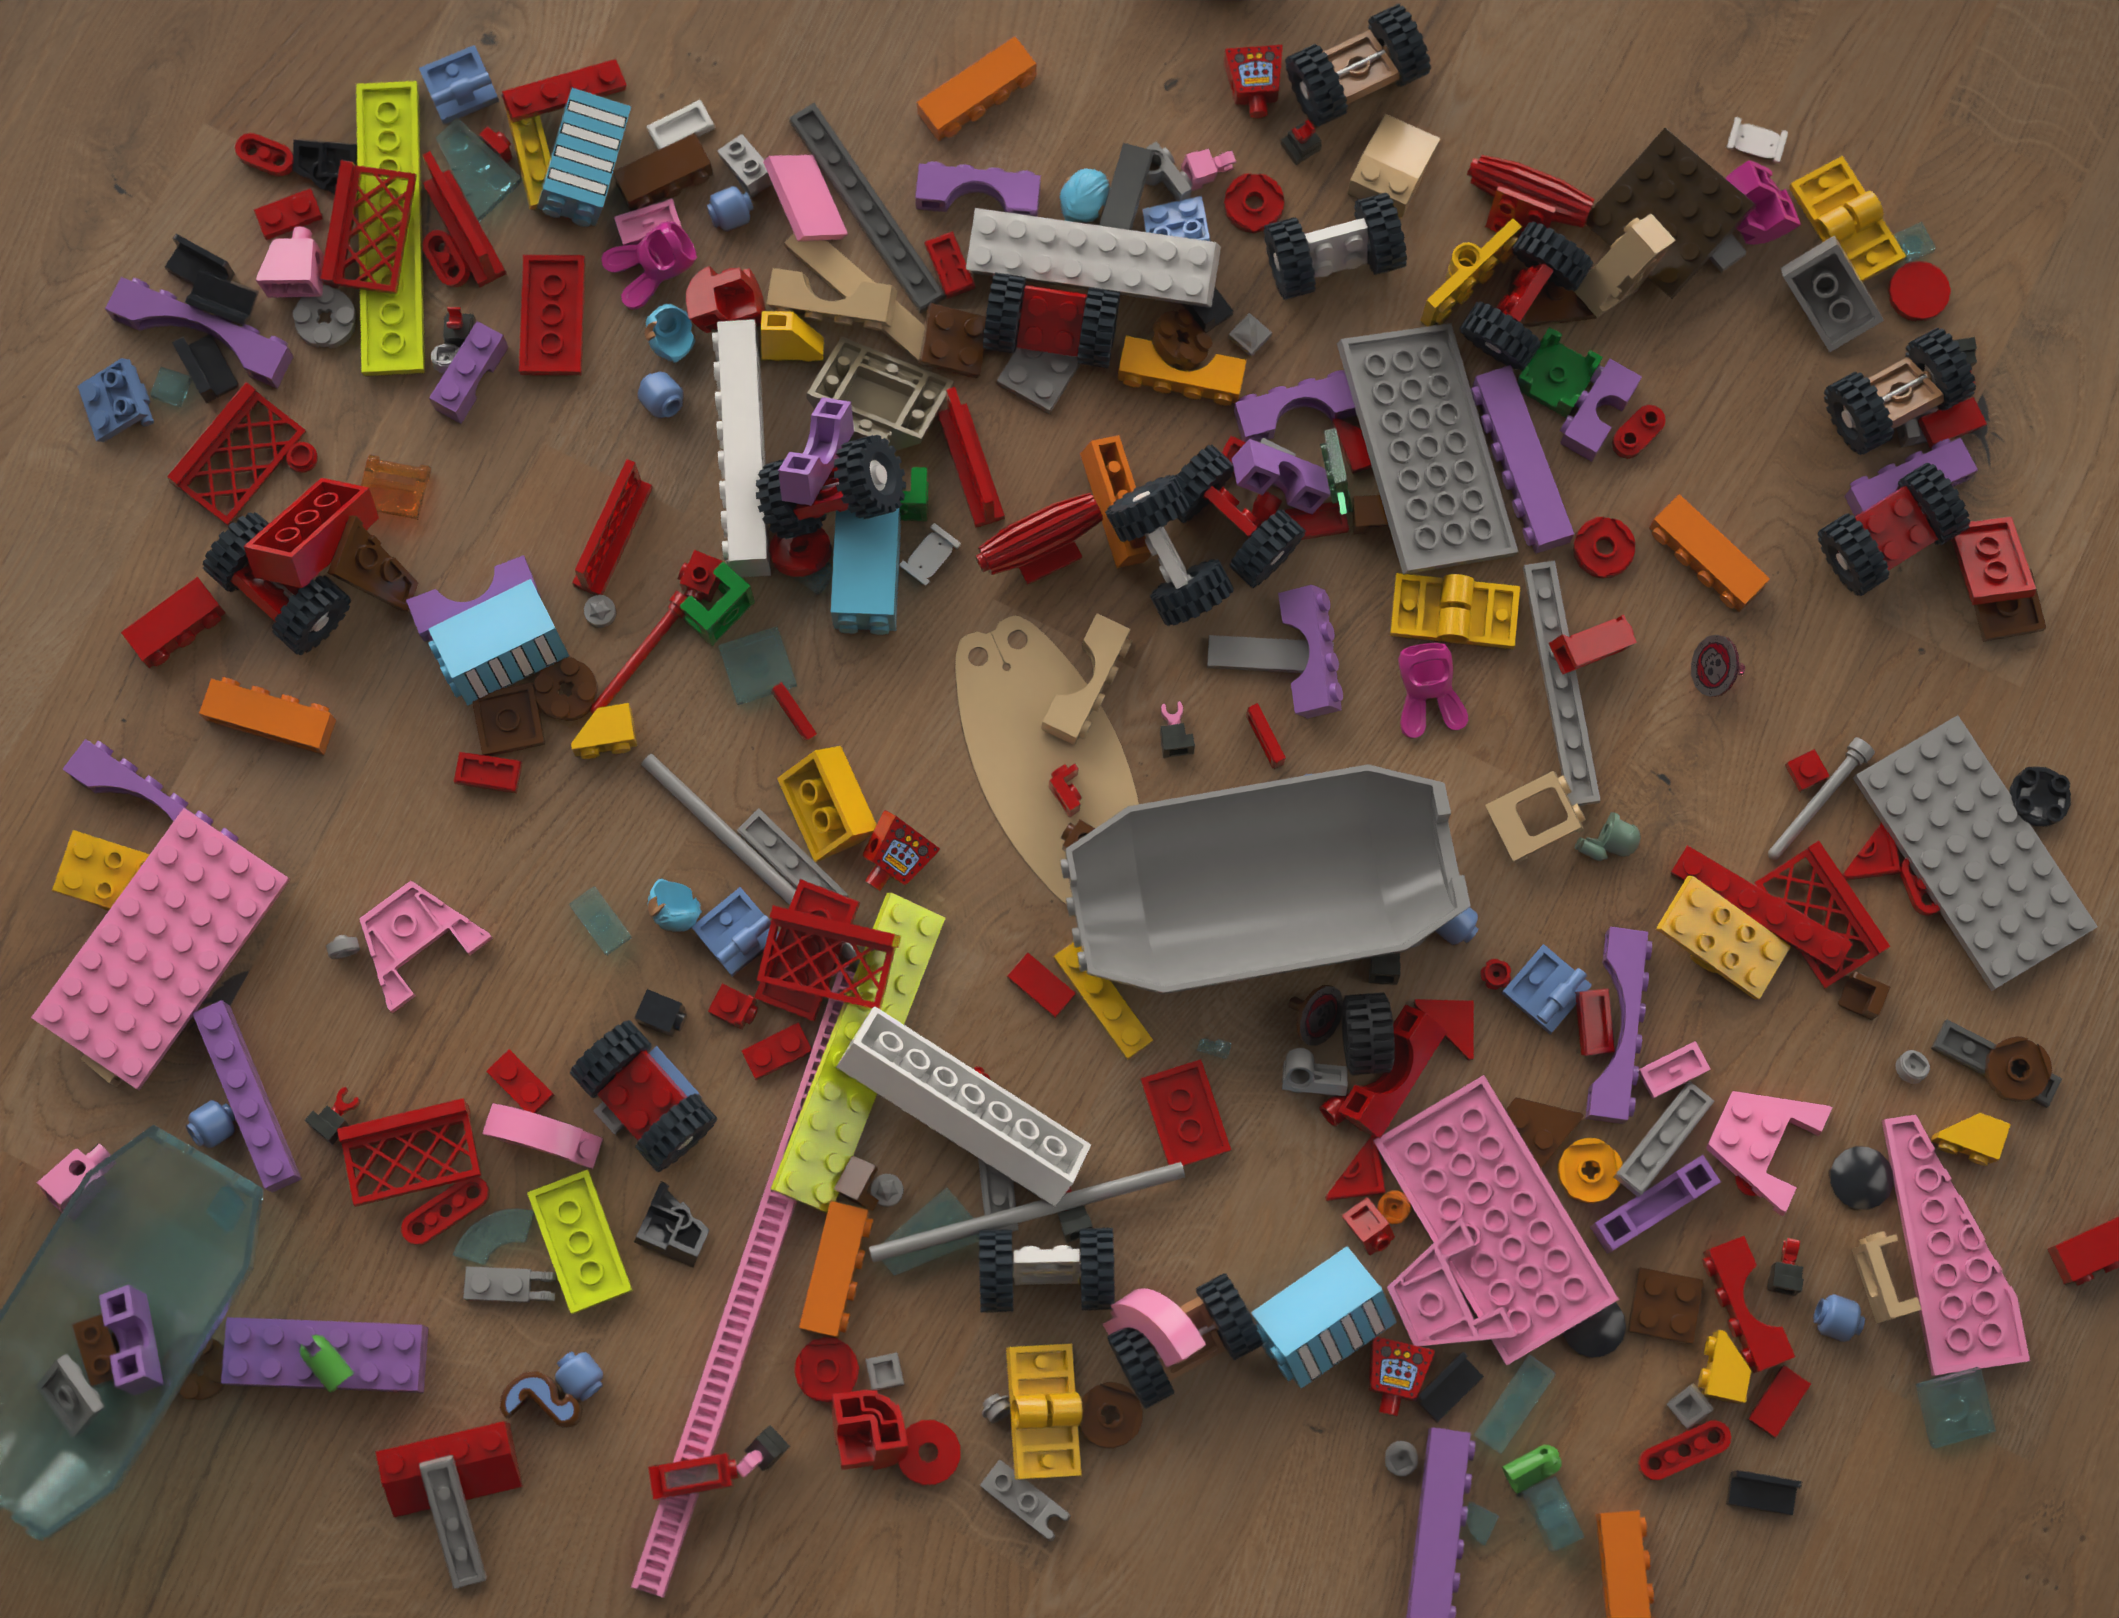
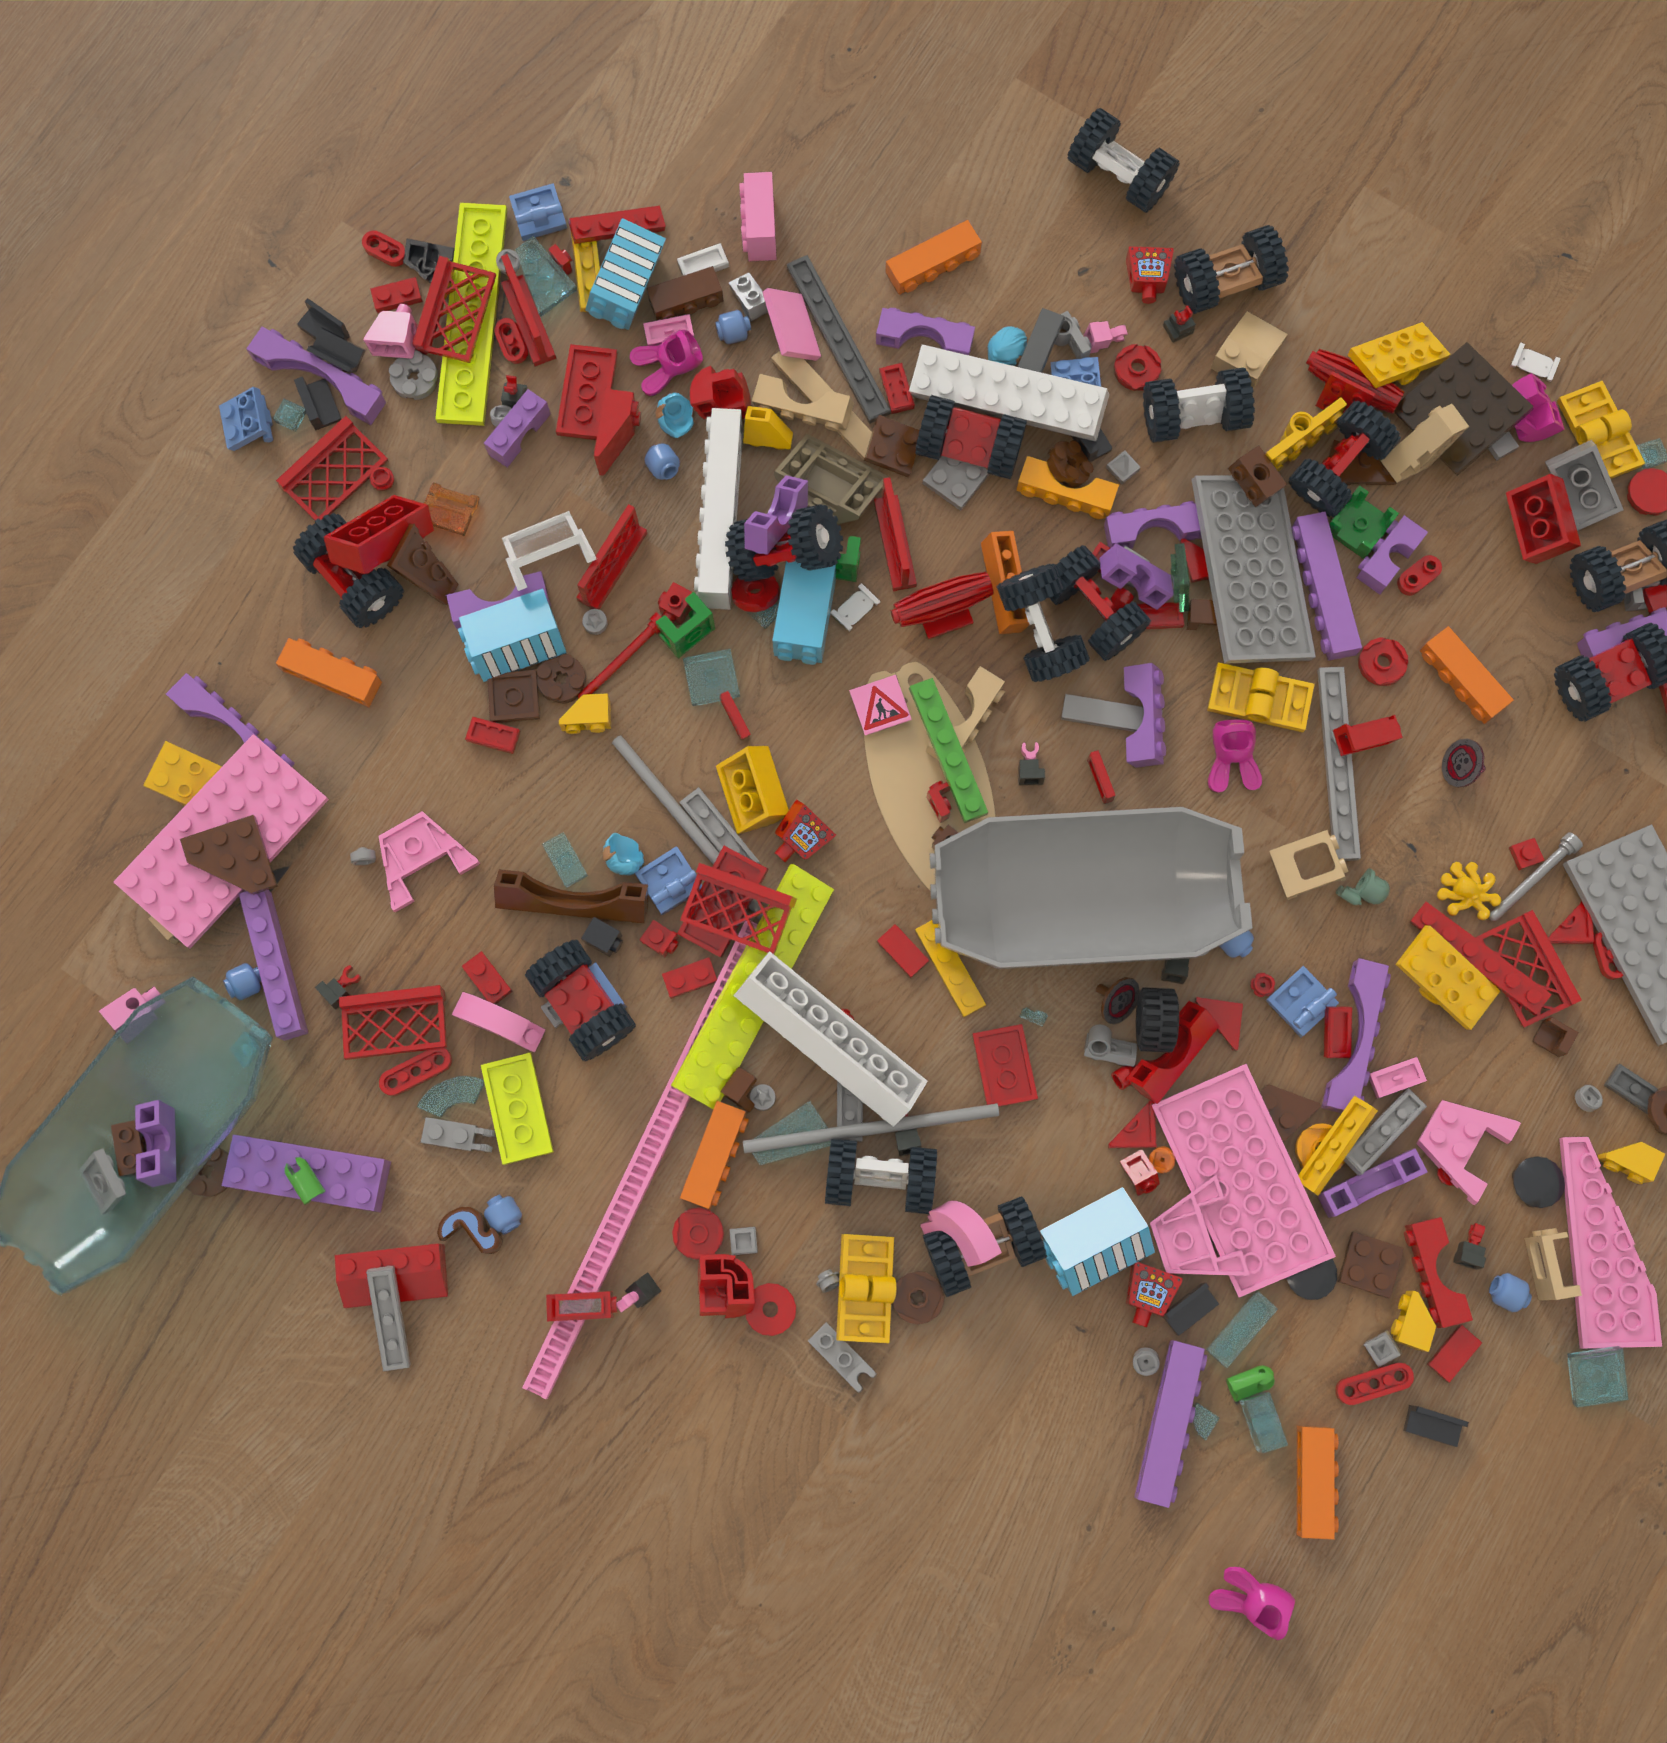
camera: 10 degrees right, 0 degrees up
red brick [121,576,225,669] -> none
black slope [634,1181,709,1267] -> none
none -> reddish brown plate [180,815,278,895]
none -> reddish brown arch [494,869,648,923]
none -> light grey tile [496,249,520,275]
none -> white piece [502,511,596,591]
none -> red slope [594,389,641,476]
none -> bright pink brick [739,172,776,261]
none -> bright pink piece [849,675,912,736]
none -> bright green plate [909,678,989,823]
none -> reddish brown brick [1228,445,1287,508]
none -> yellow plate [1298,1095,1378,1196]
none -> yellow plate [1348,322,1451,388]
none -> yellow animal [1437,862,1501,920]
none -> red brick [1506,474,1581,564]

